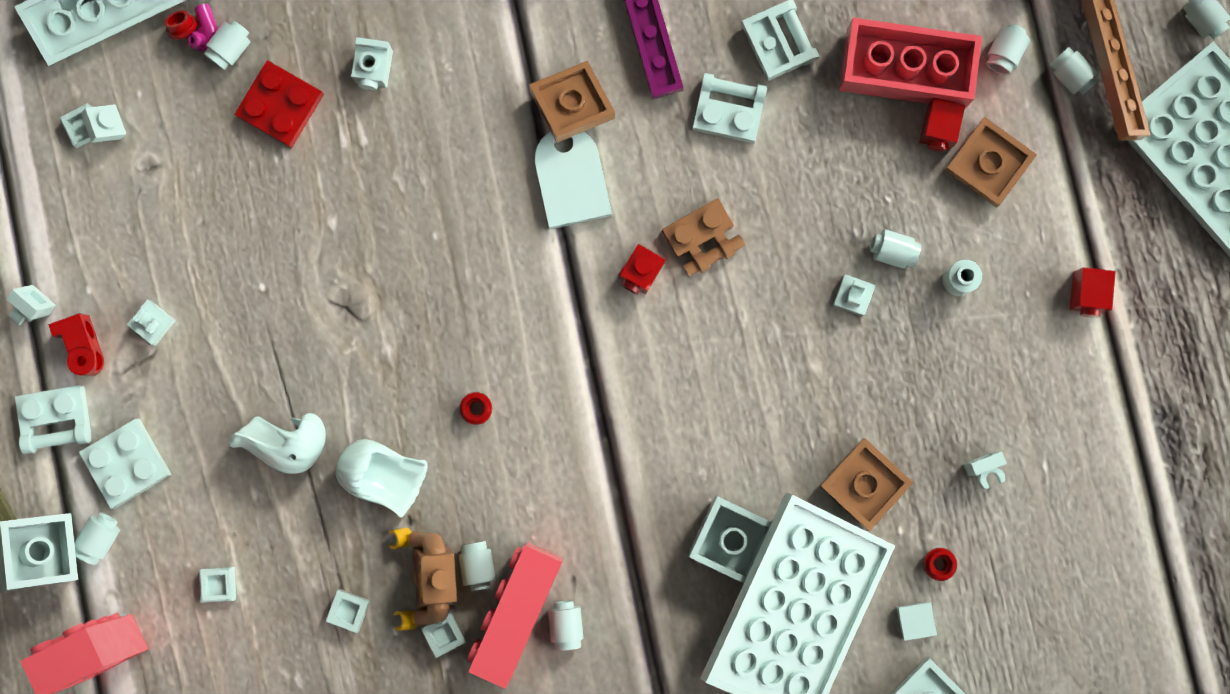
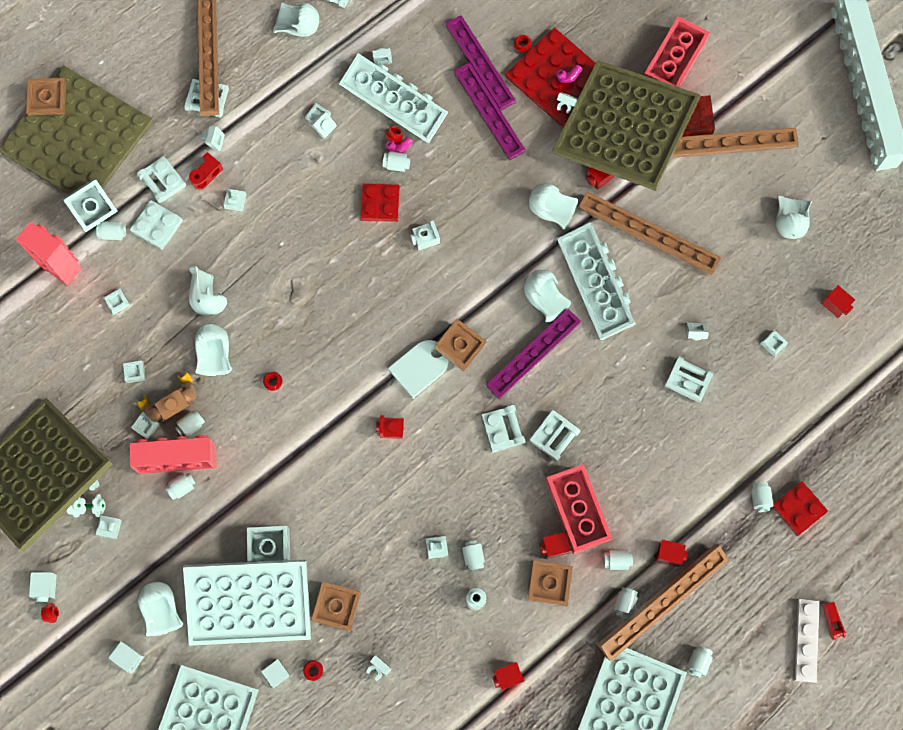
camera: 60 degrees right, 10 degrees down
medium nougat plate [662,198,745,277] -> none

